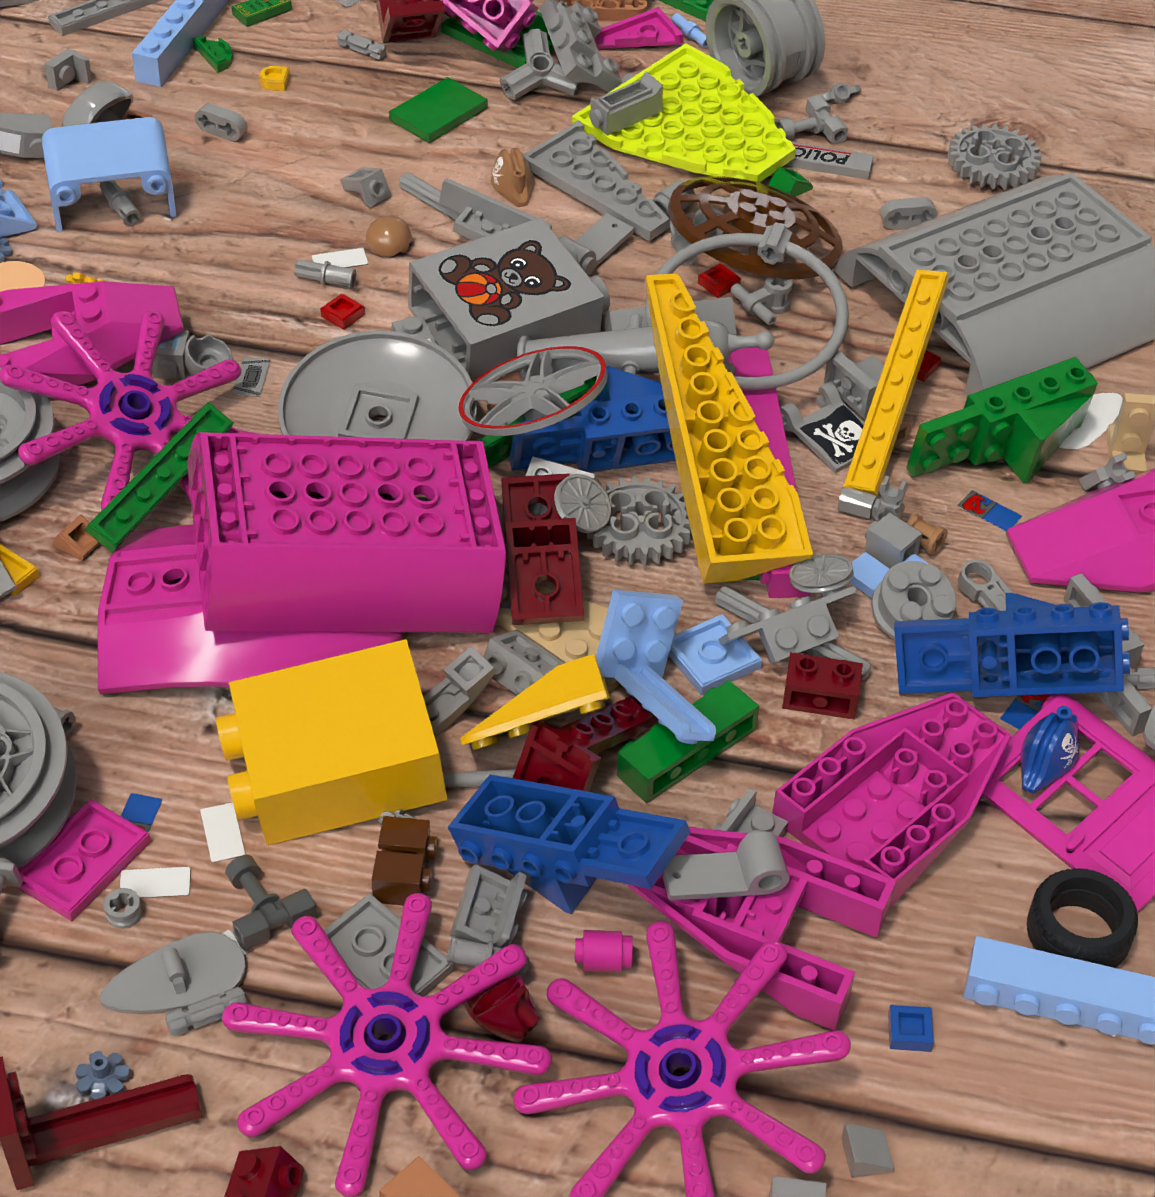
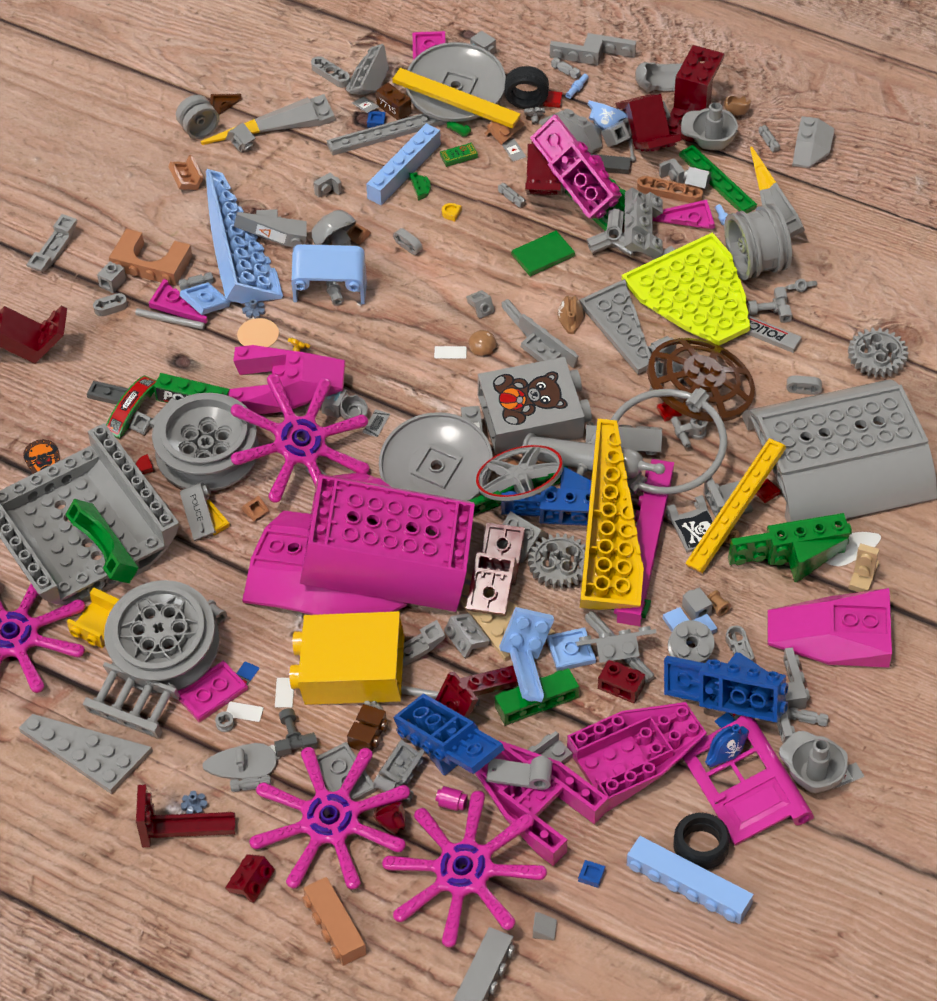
camera: 20 degrees right, 5 degrees up
green tile [85,402,234,553] -> none
light grey axle [294,260,357,289] -> none
red tile [320,293,365,330] -> none
yellow wedge [460,654,611,750] -> none
light grey wheel [554,474,611,533] -> none
light grey door [559,213,634,275] -> none
light grey window [589,71,663,135] -> none
green slope [768,167,813,197] -> none
light grey wheel [789,554,854,593] -> none
light grey bar [837,476,908,521] -> none
sticker [958,490,1022,532] -> none
light grey plate [1079,452,1136,491] -> none

